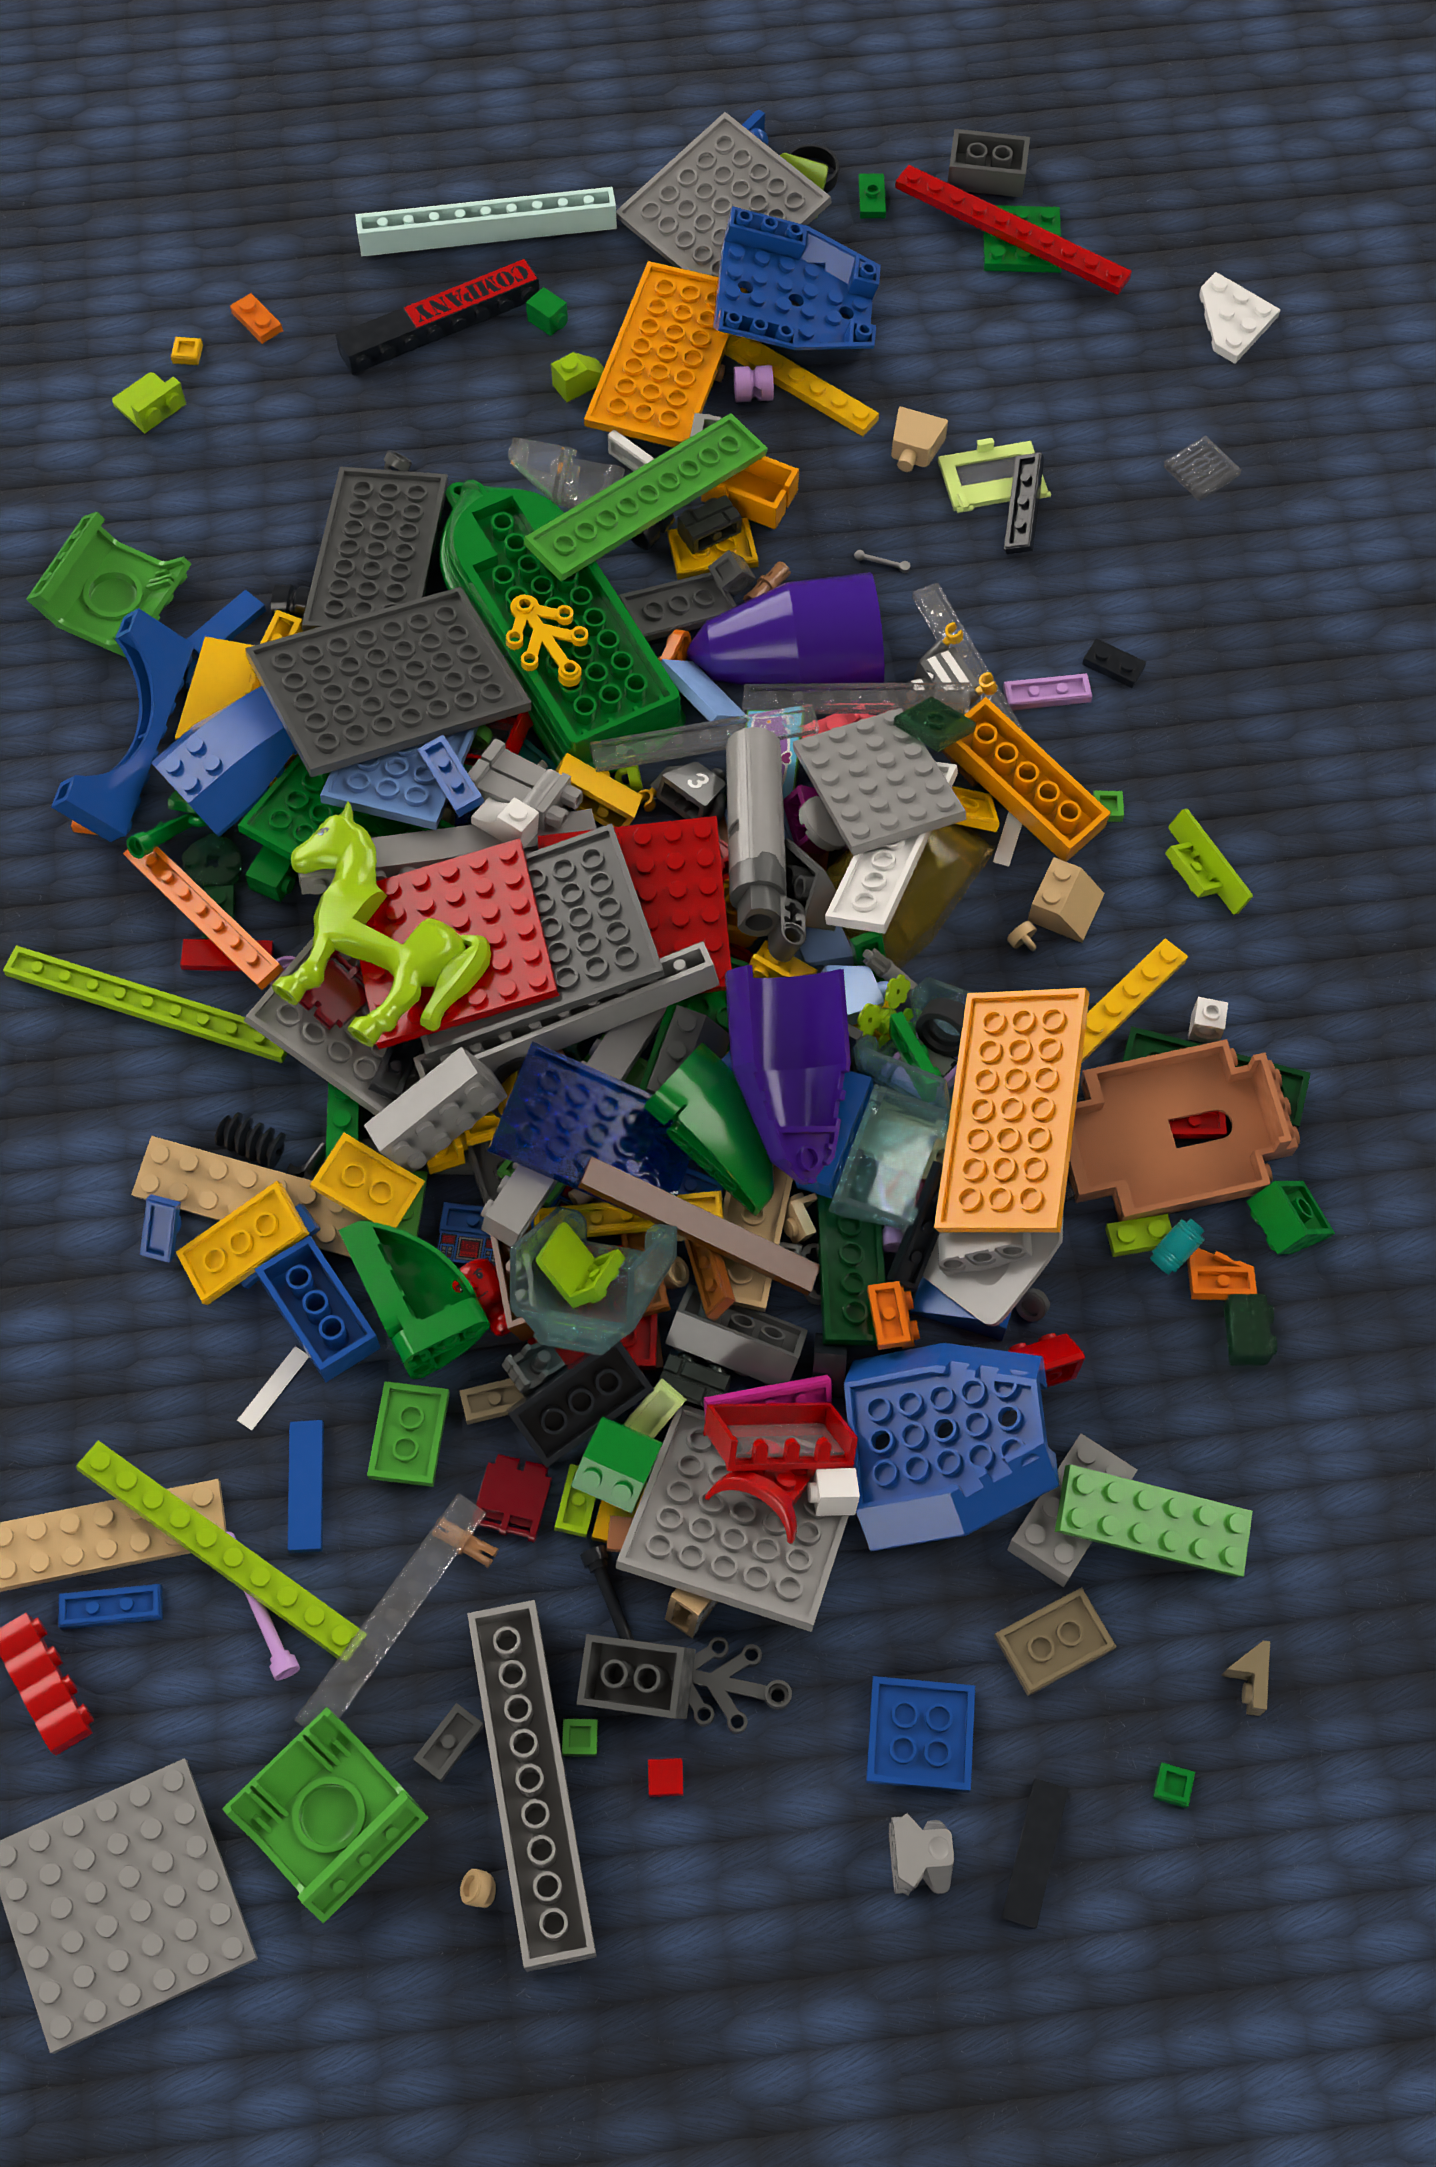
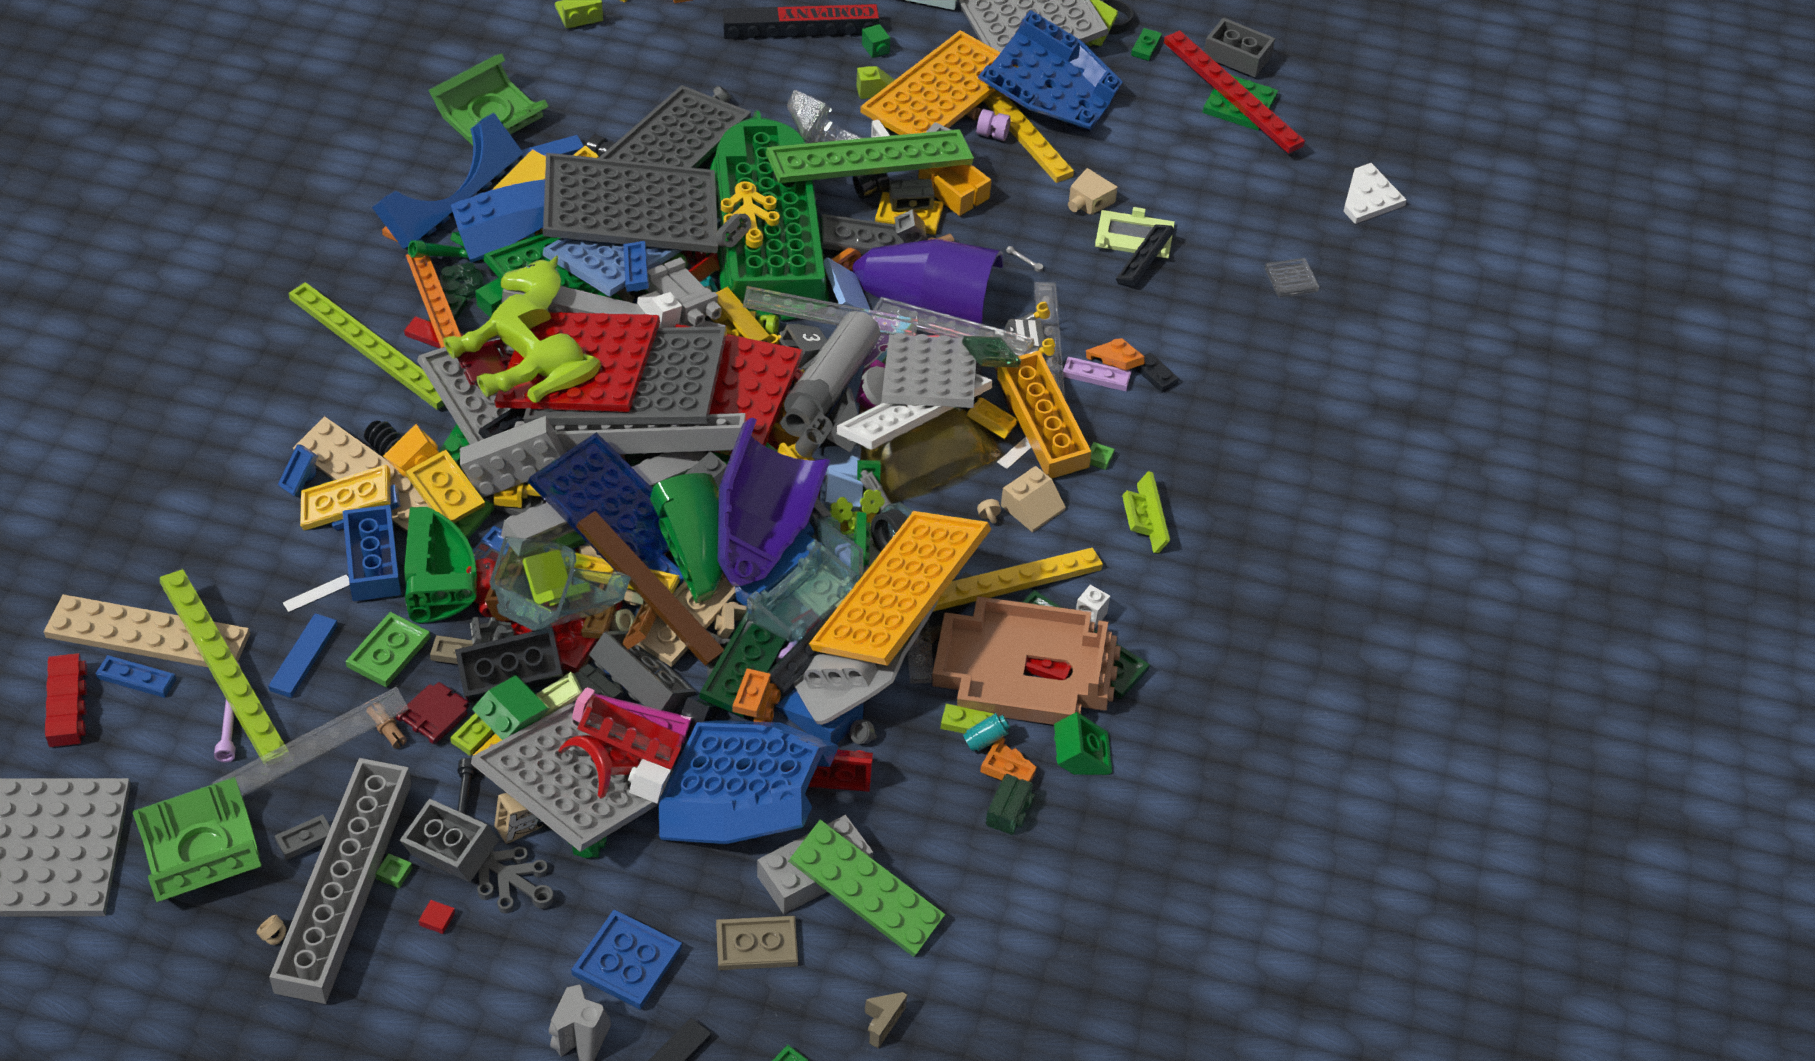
camera: 20 degrees right, 15 degrees down
none -> light orange torso [383,424,440,478]
none -> bright pink tile [572,687,595,722]
none -> dark grey beam [716,214,751,247]
none -> orange wing [1086,338,1145,370]

